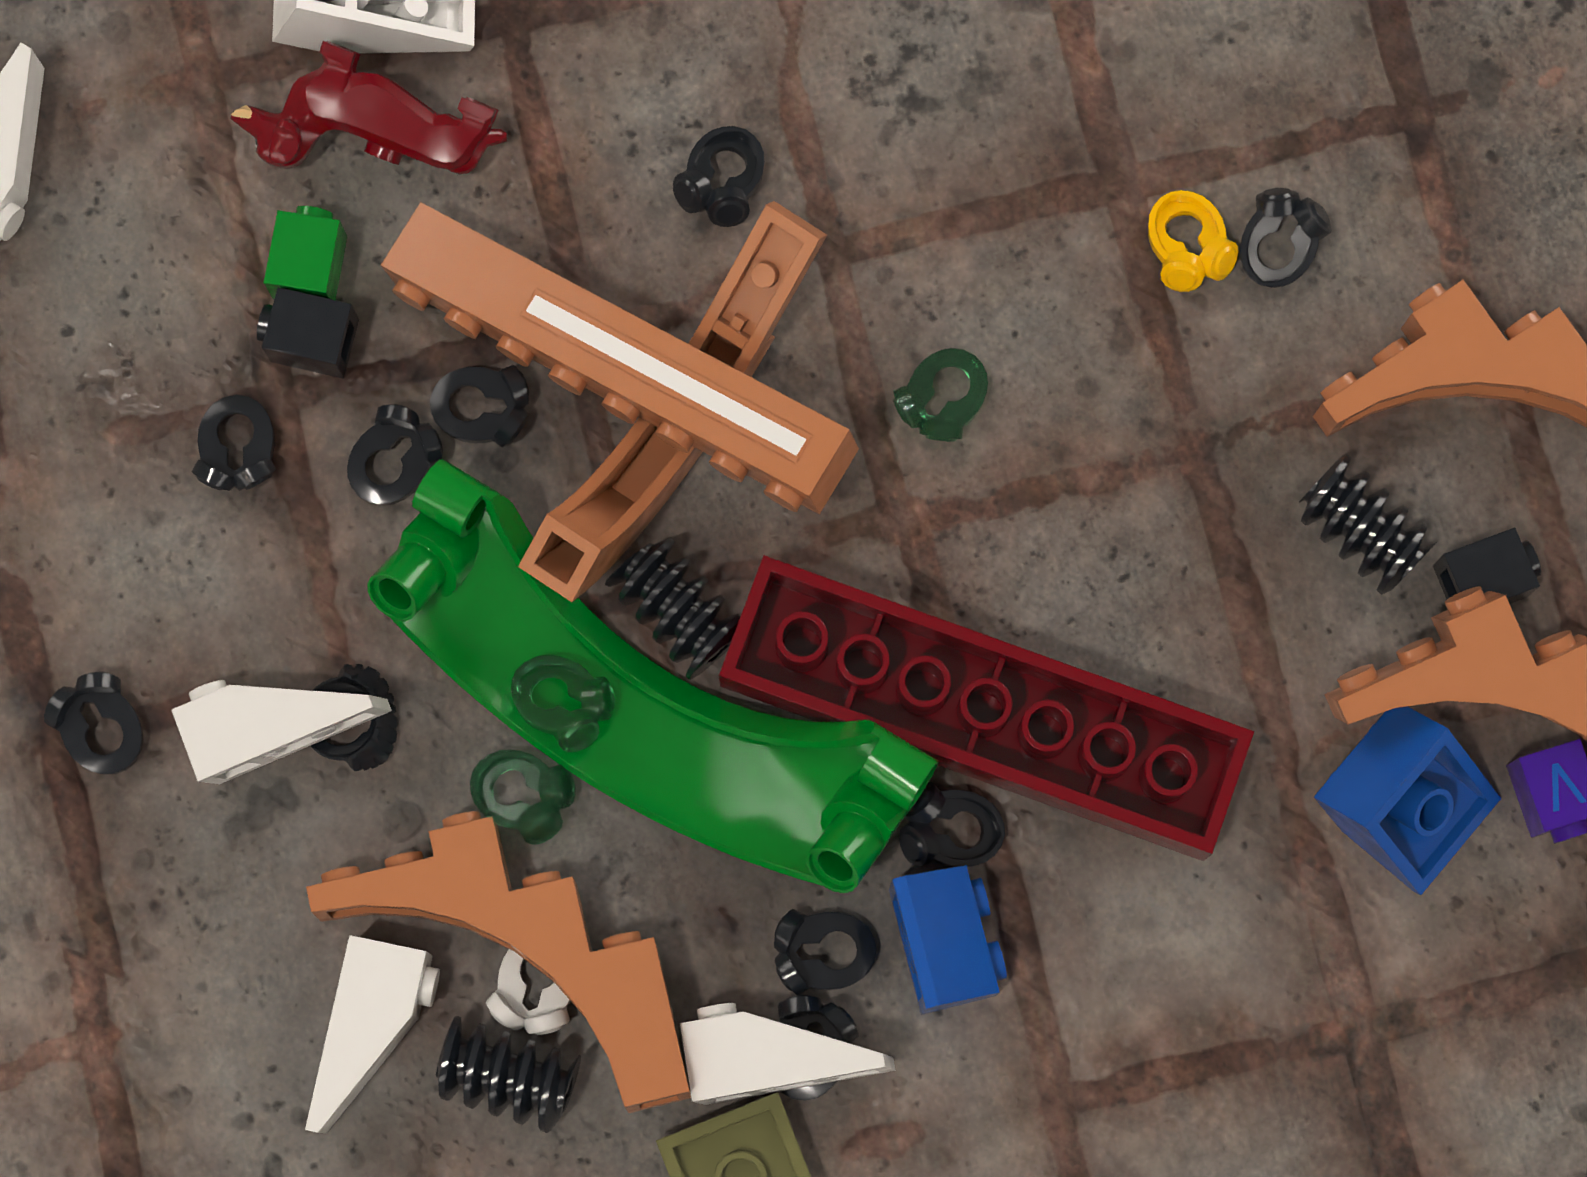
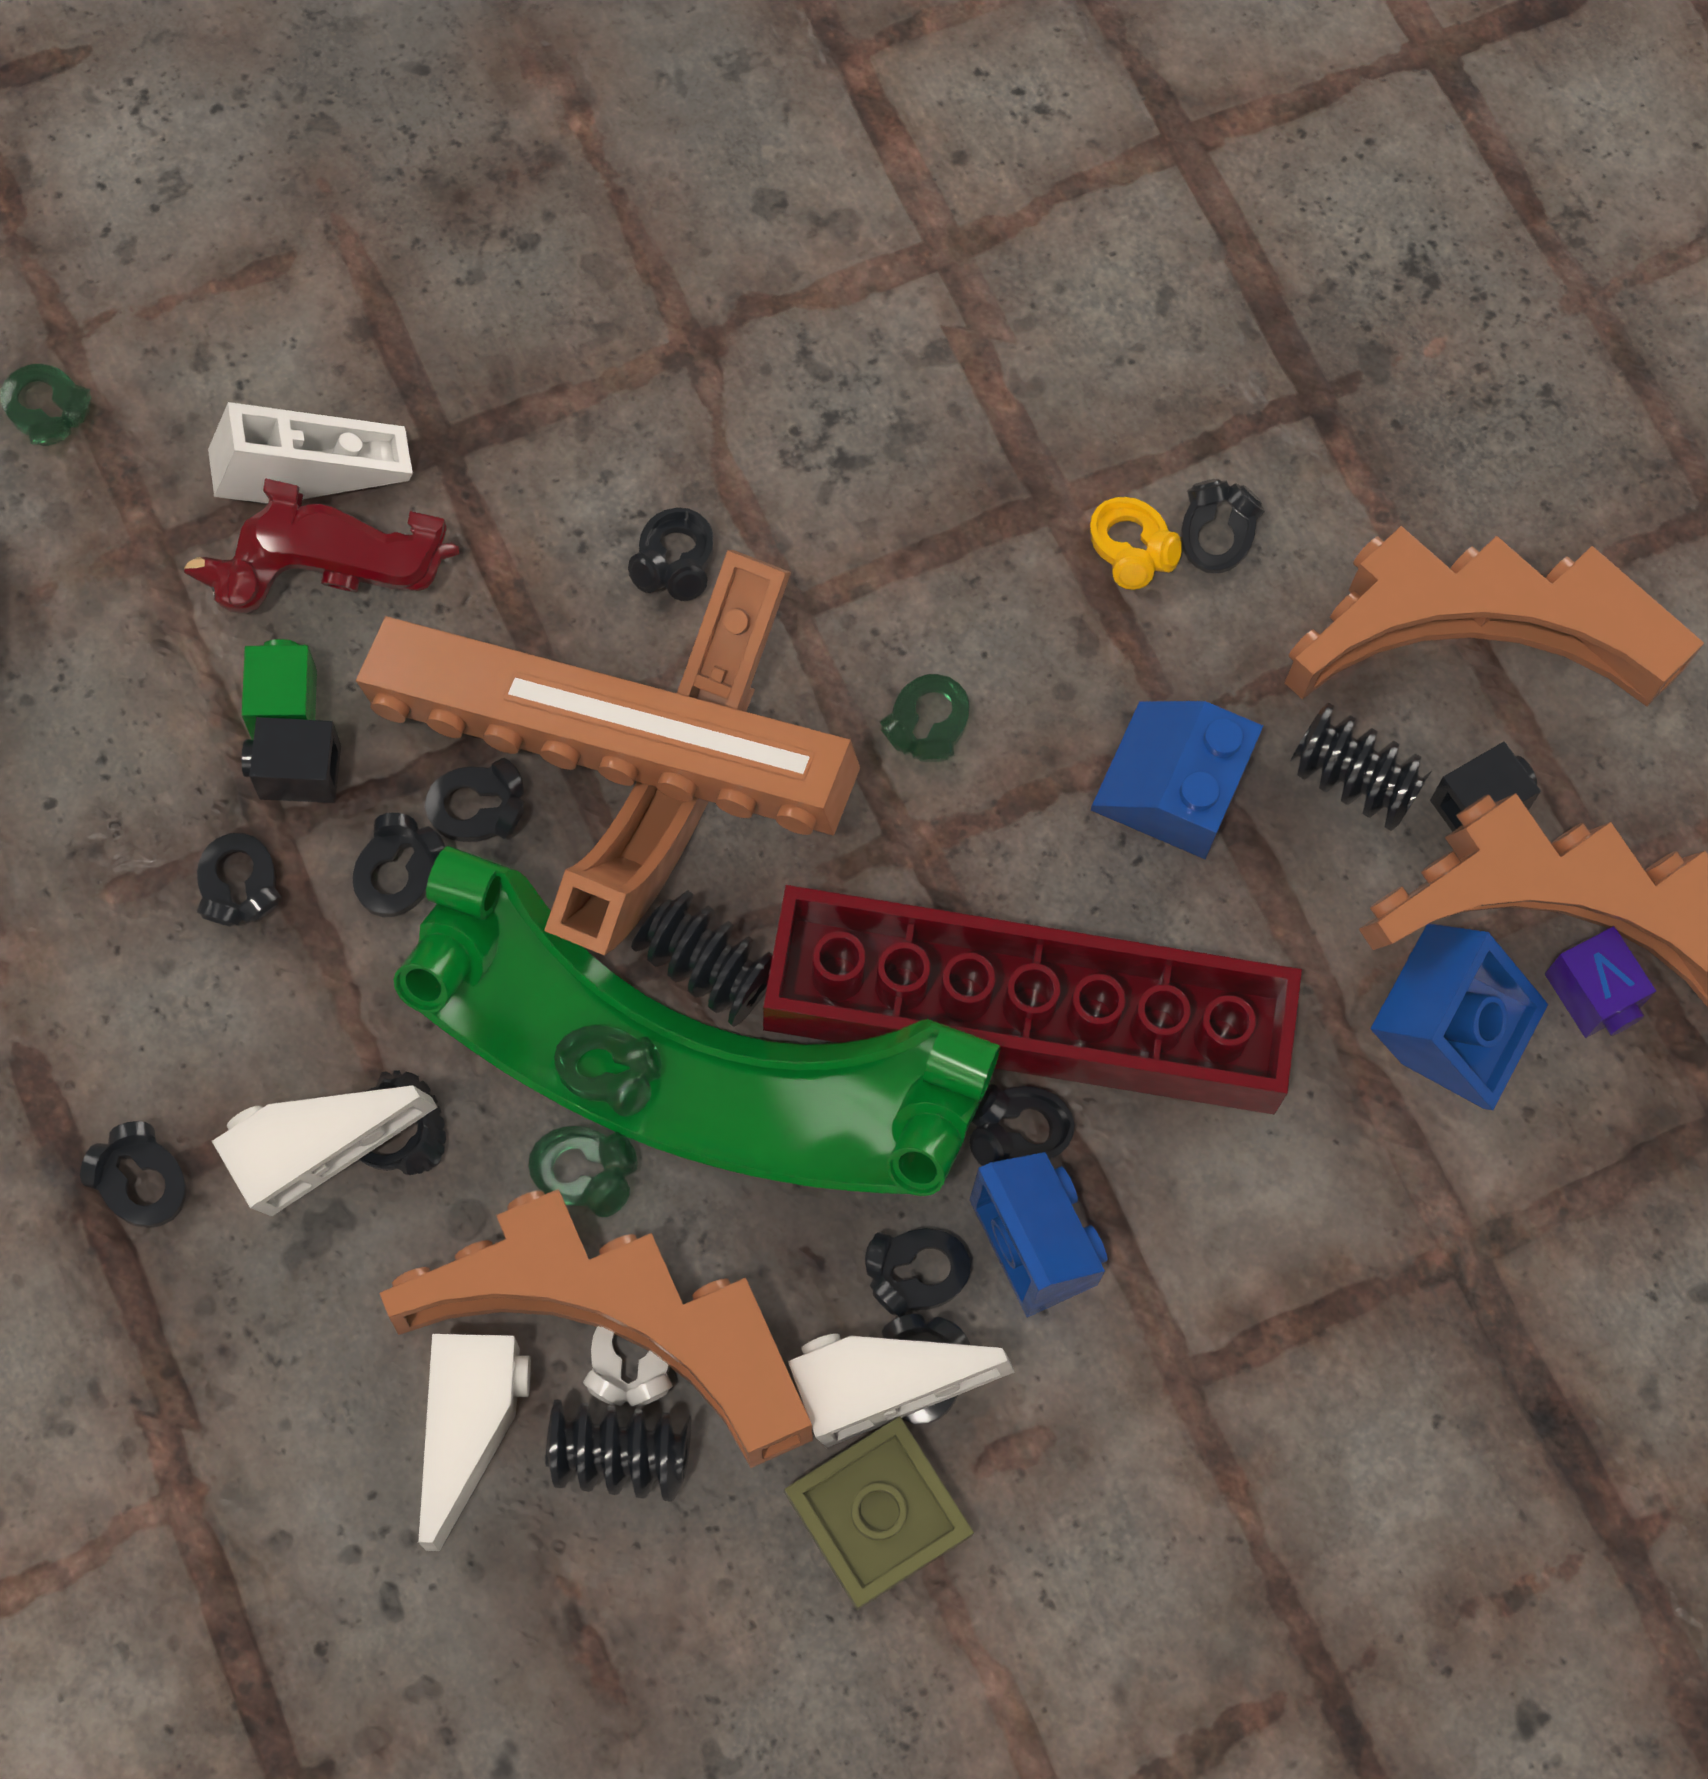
camera: 15 degrees left, 10 degrees down
none -> blue slope [1091,701,1263,860]

